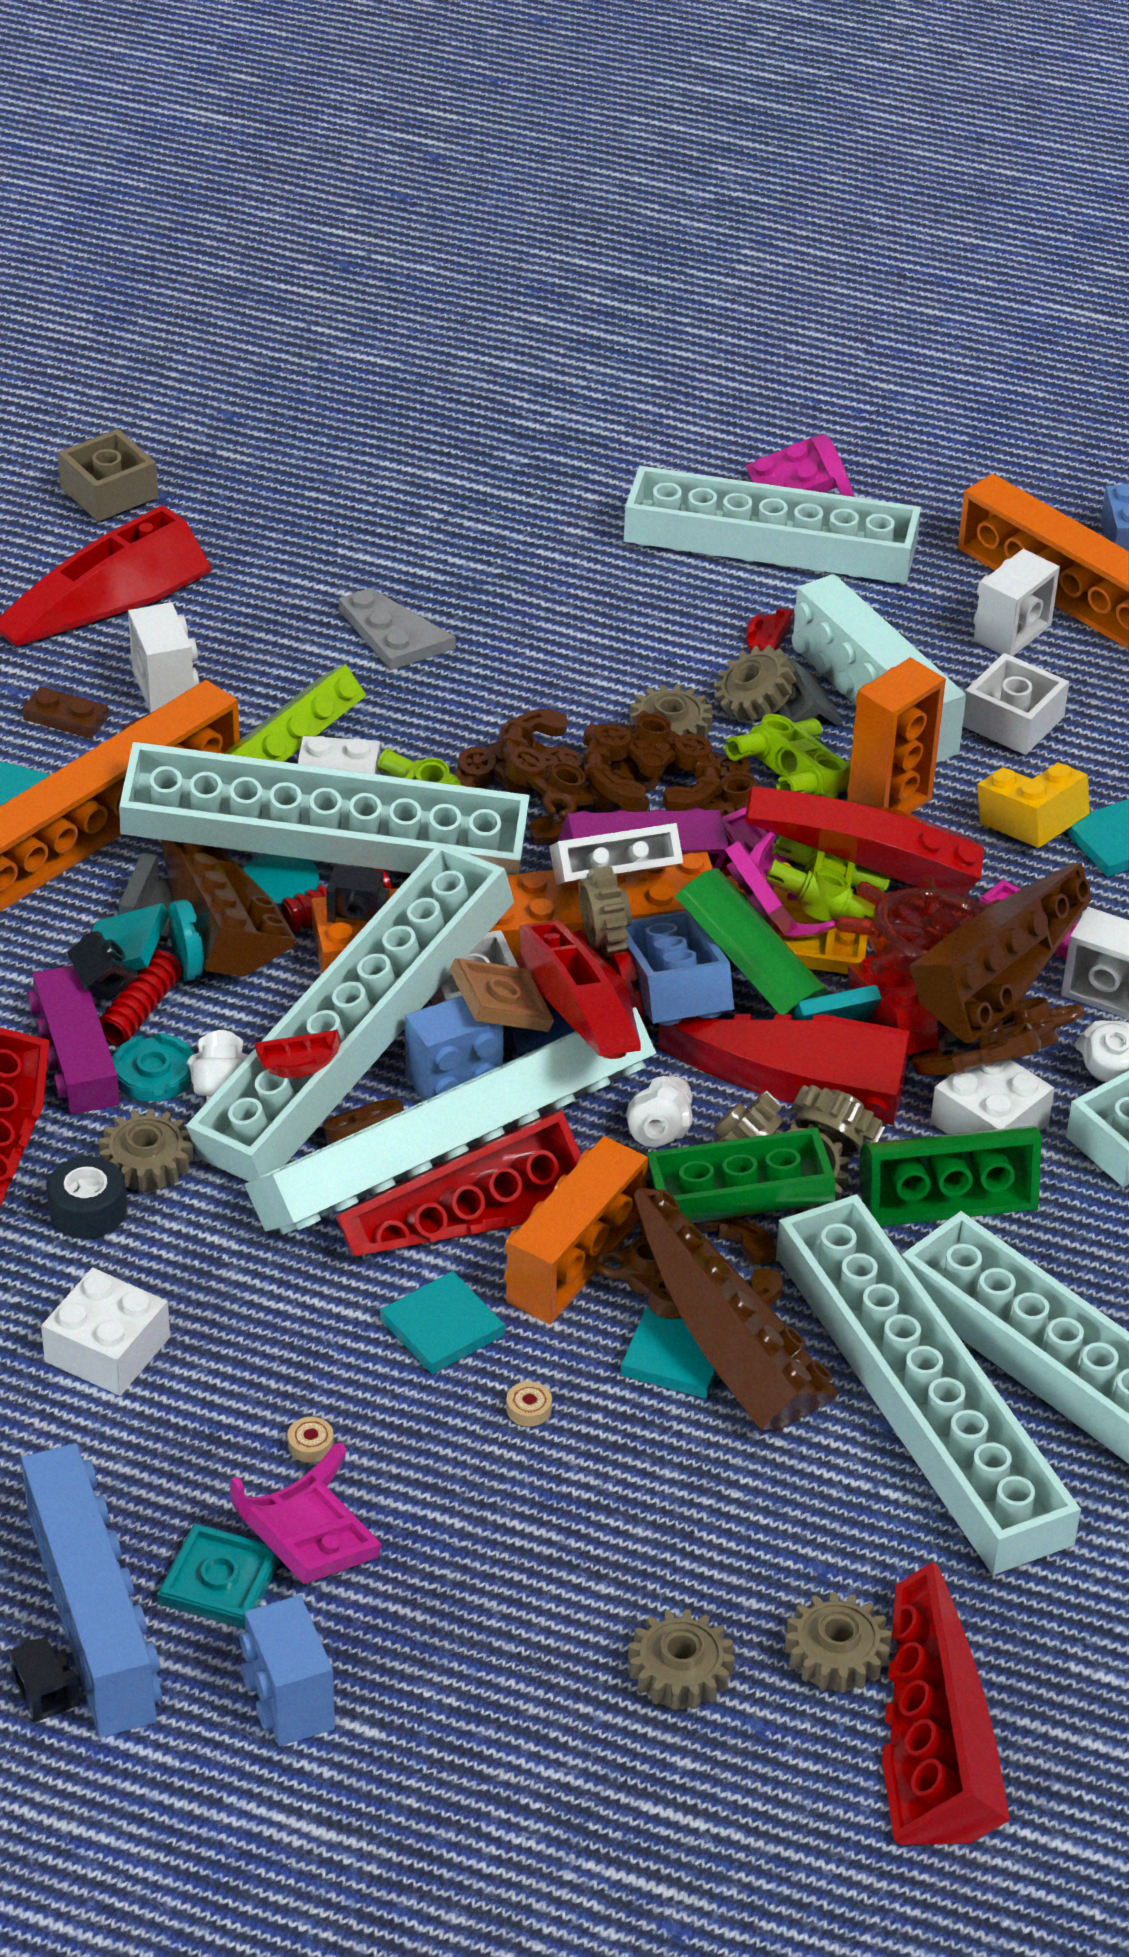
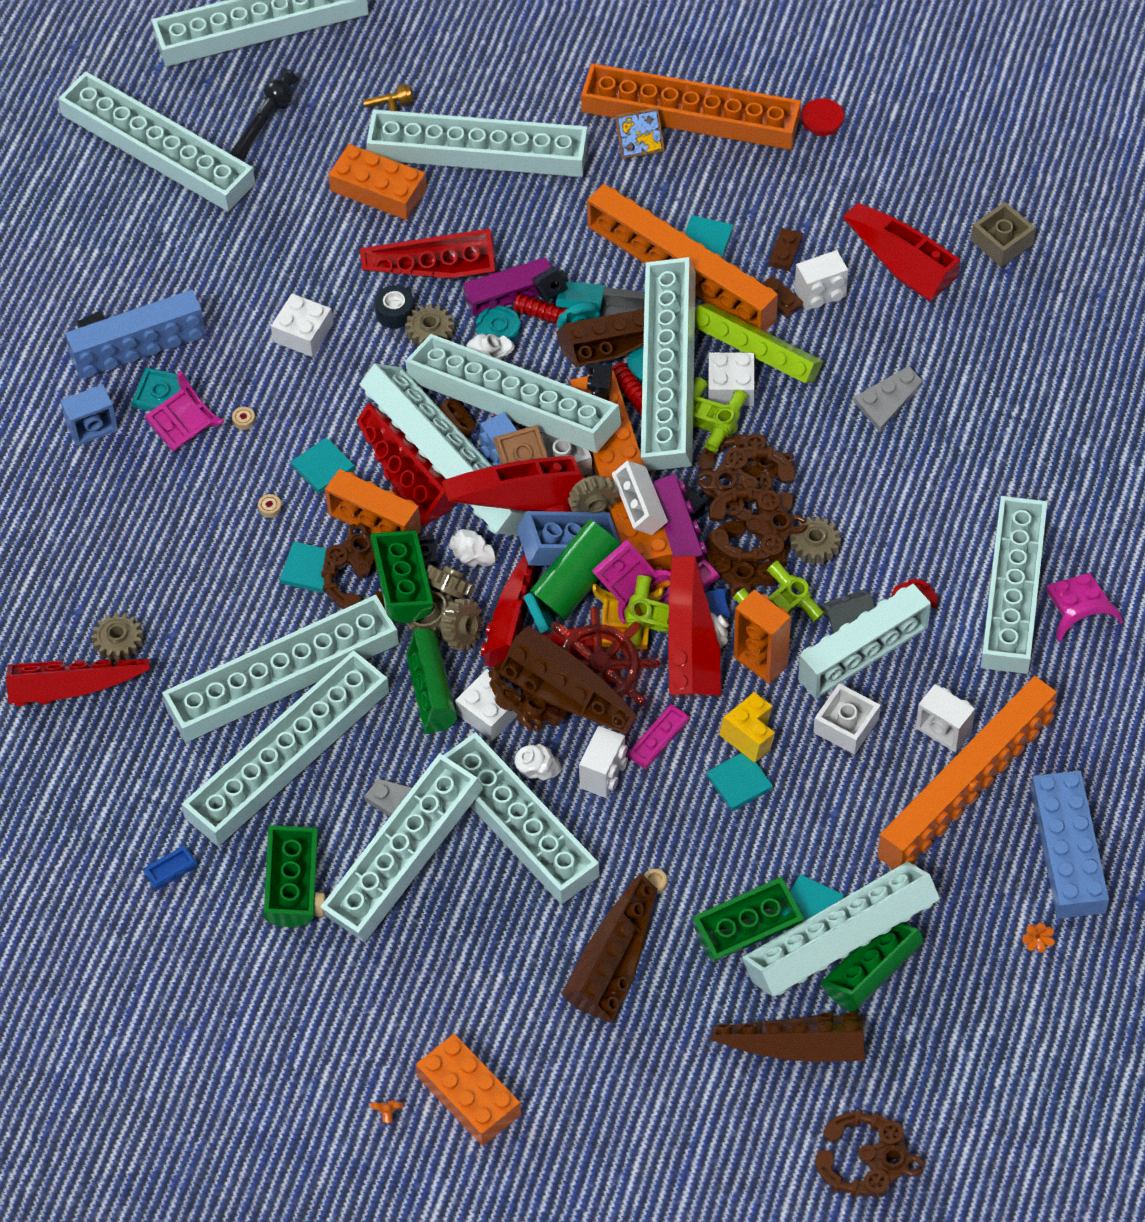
camera: 90 degrees right, 15 degrees up
red tile [254,1030,341,1078] -> none
dark tan gear [628,1609,735,1710] -> none
reddish brown wedge [634,1188,839,1430] -> none
dark tan gear [714,645,796,721] -> none

